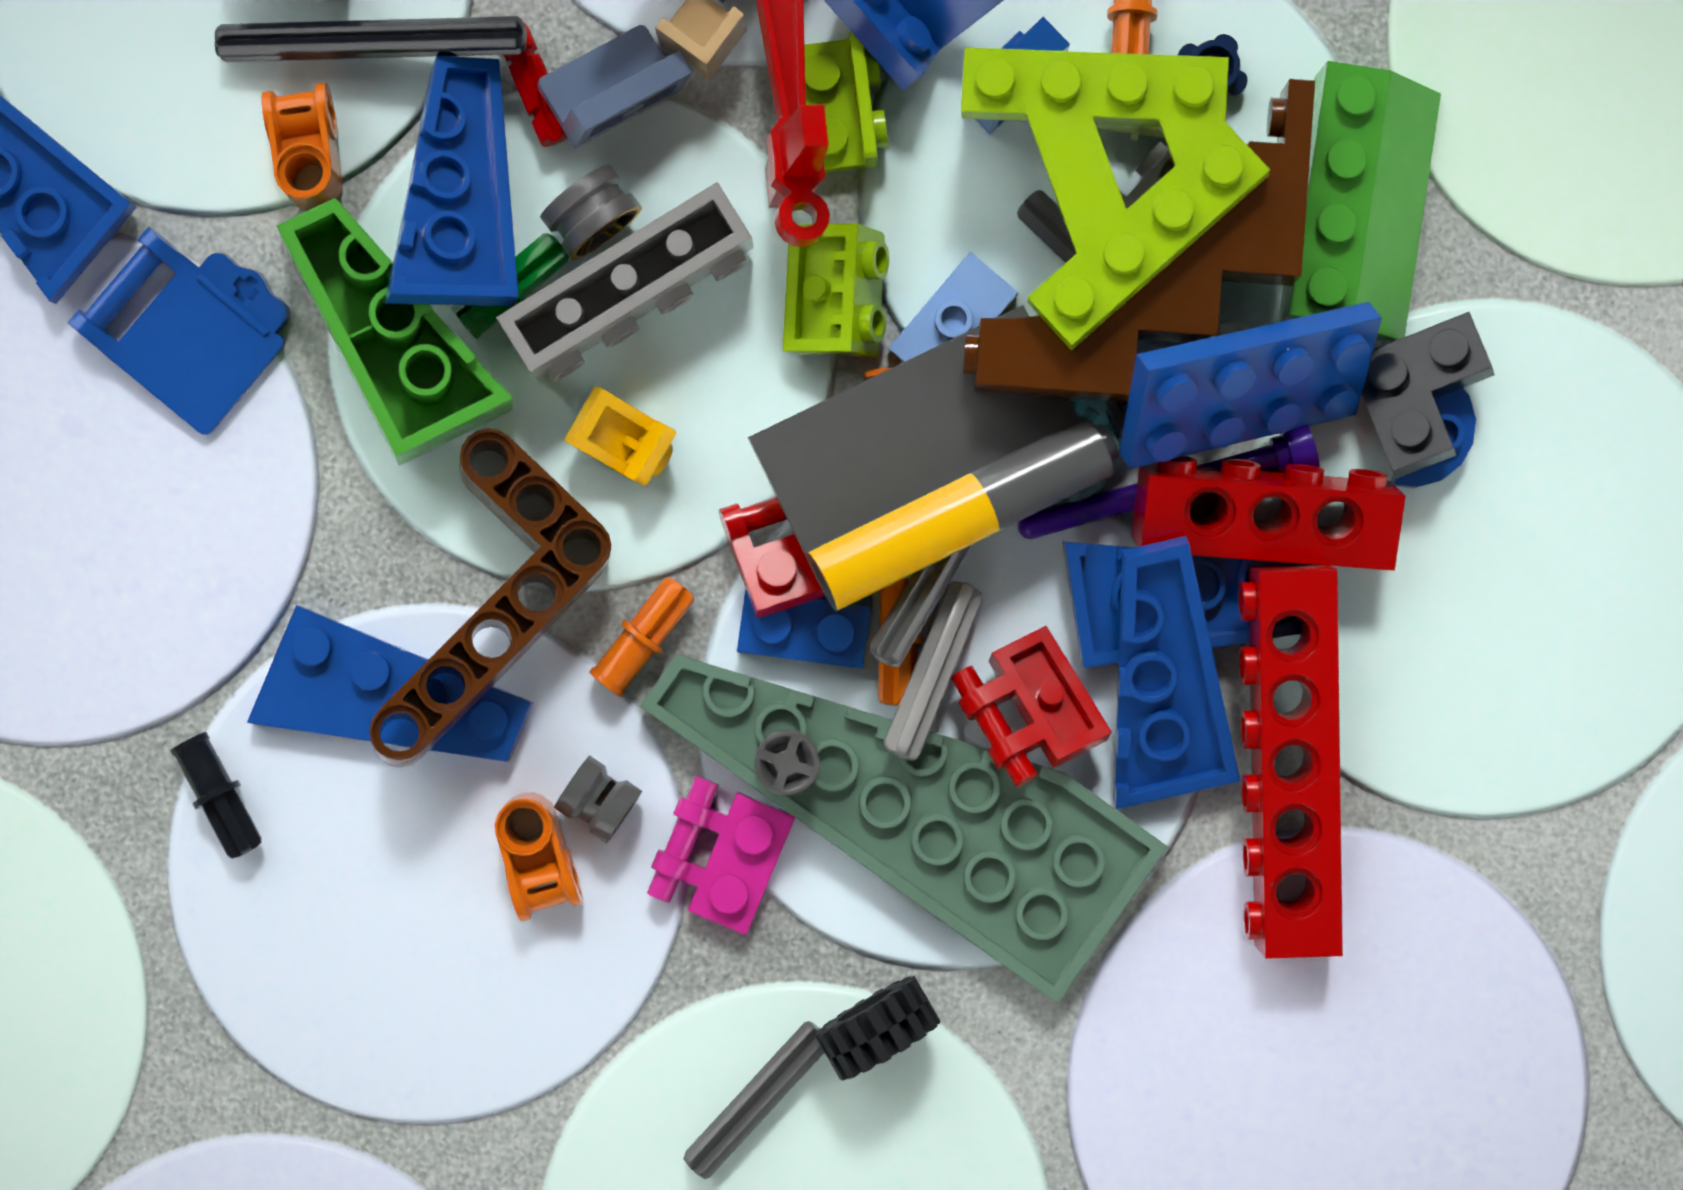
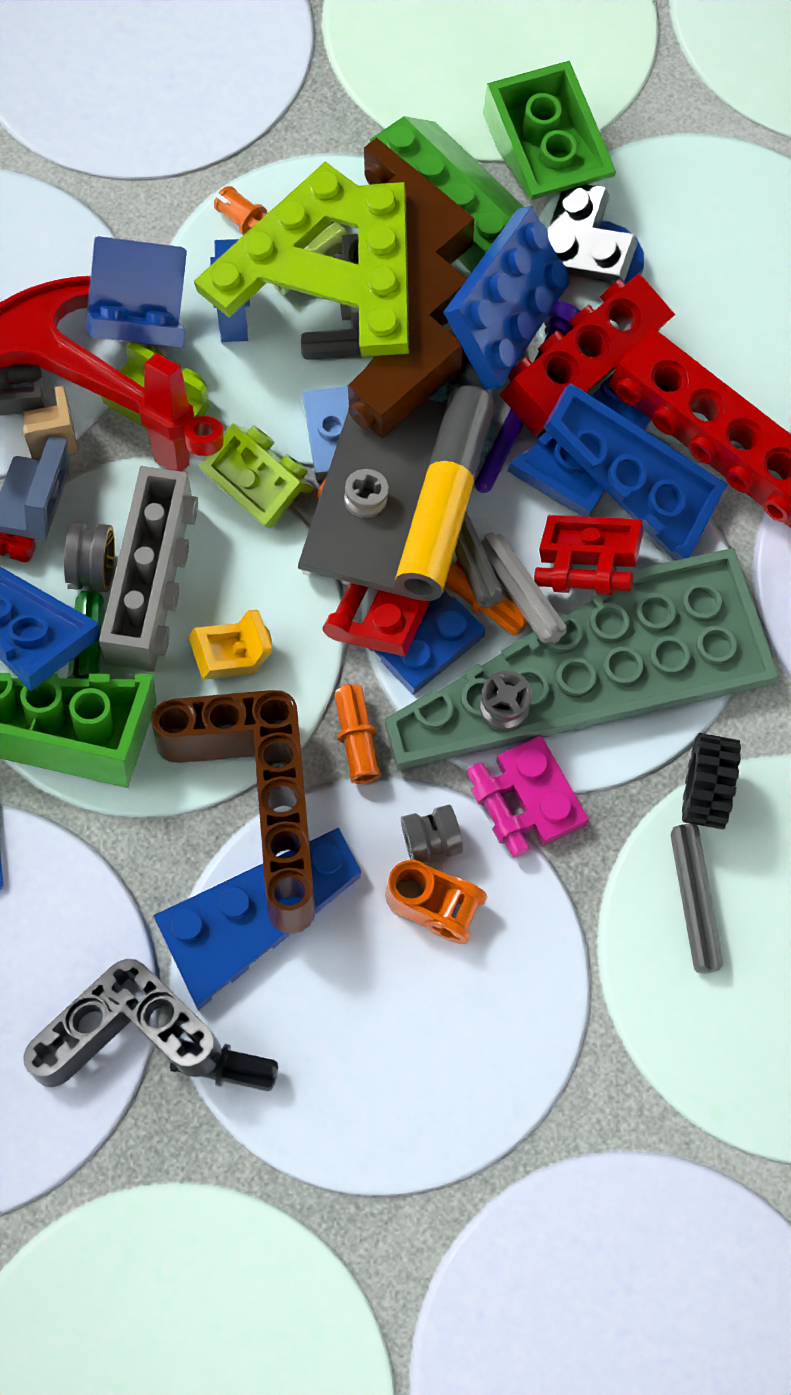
camera: 45 degrees left, 20 degrees down
none -> beam [23,959,221,1087]
none -> light grey bush [344,469,389,519]
none -> bright green slope [483,60,616,200]

